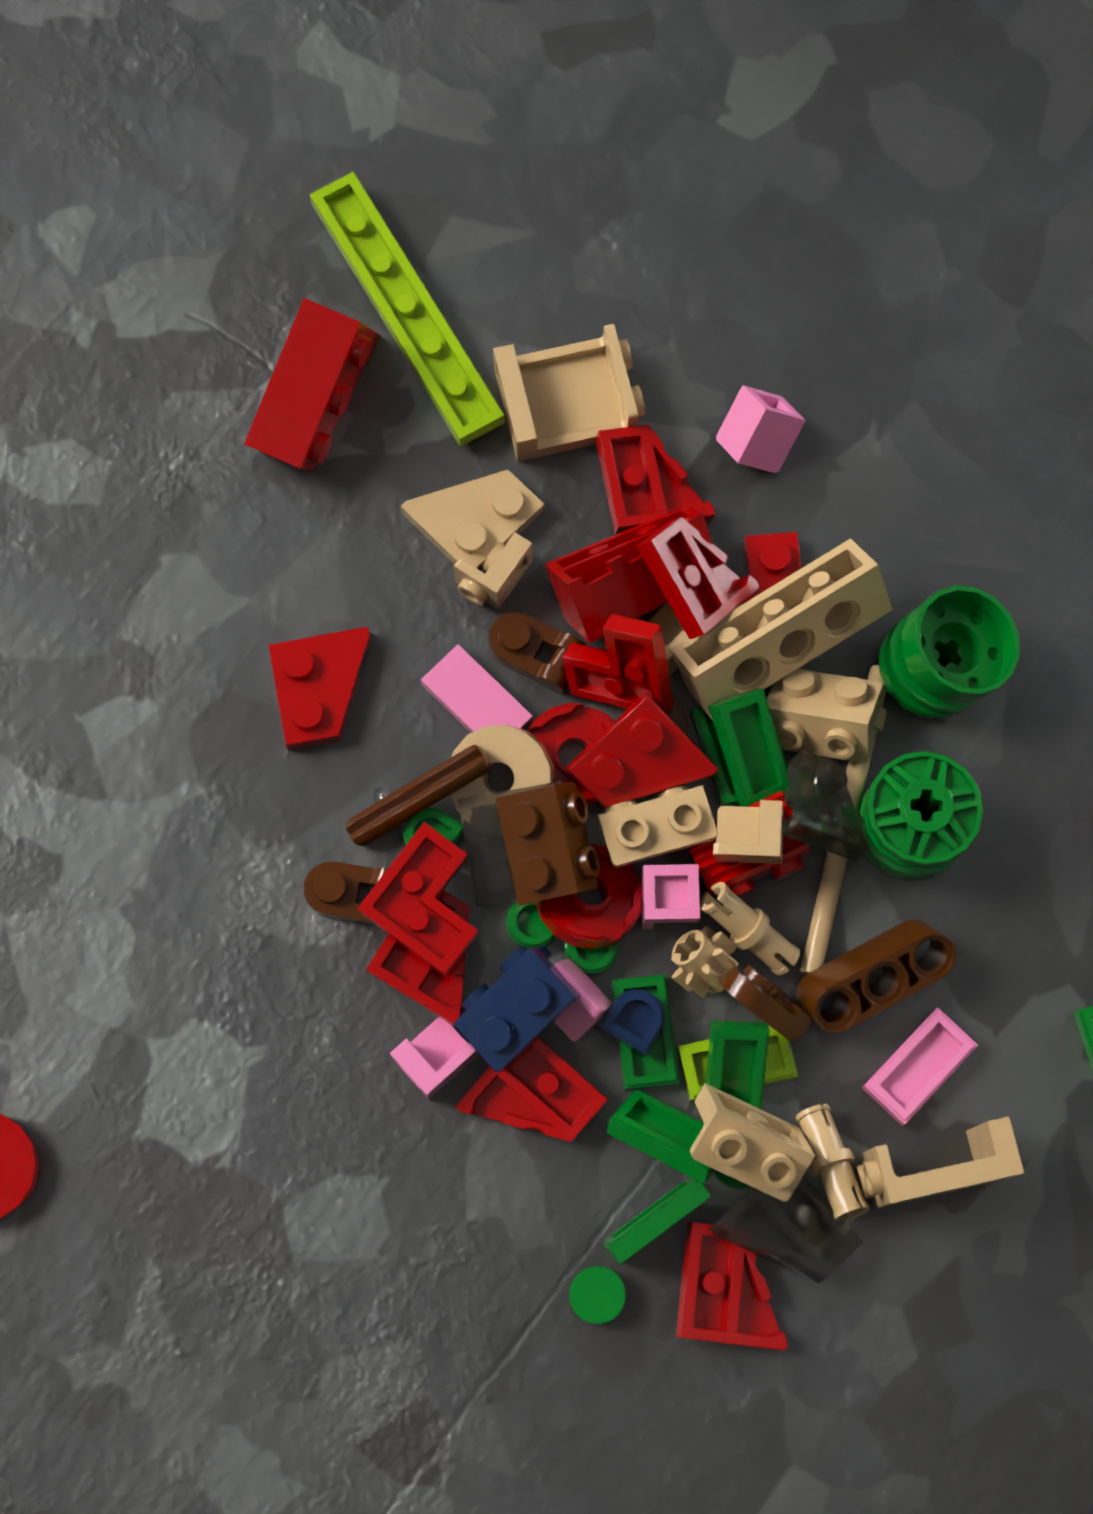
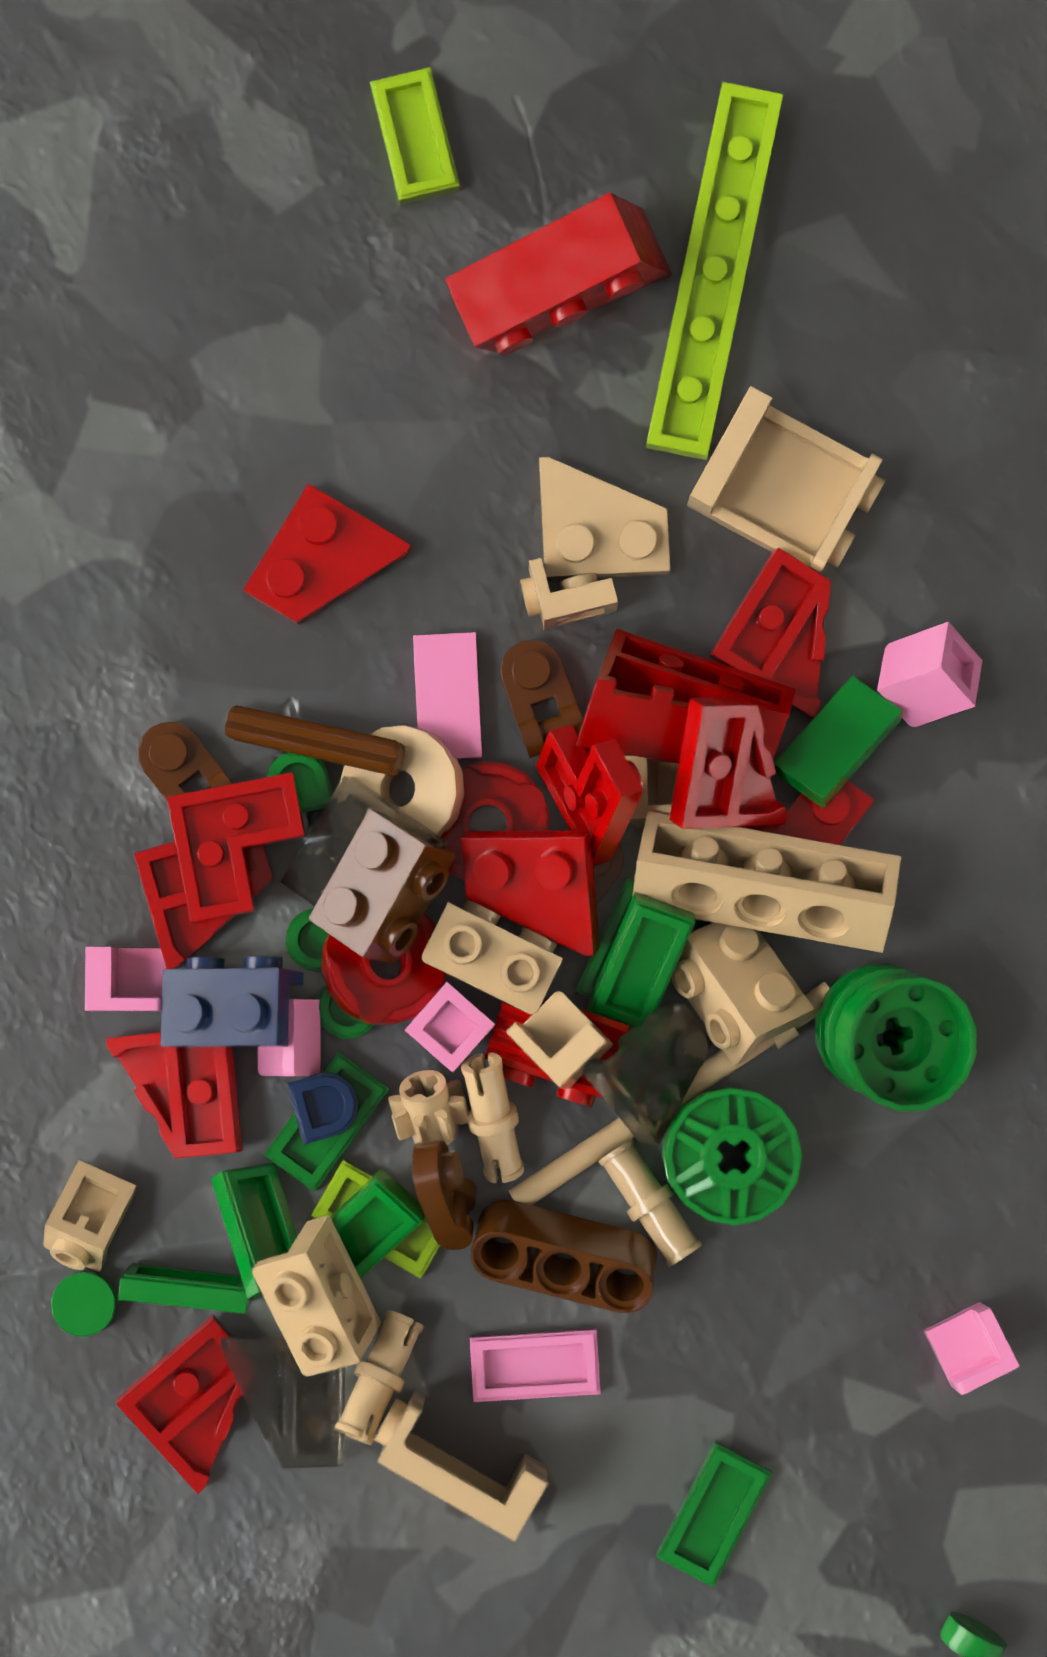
camera: 45 degrees right, 10 degrees up
none -> tan bracket [43,1160,137,1272]
none -> lime tile [370,67,460,206]
none -> tan pin [598,1139,702,1267]
none -> green tile [774,675,902,808]

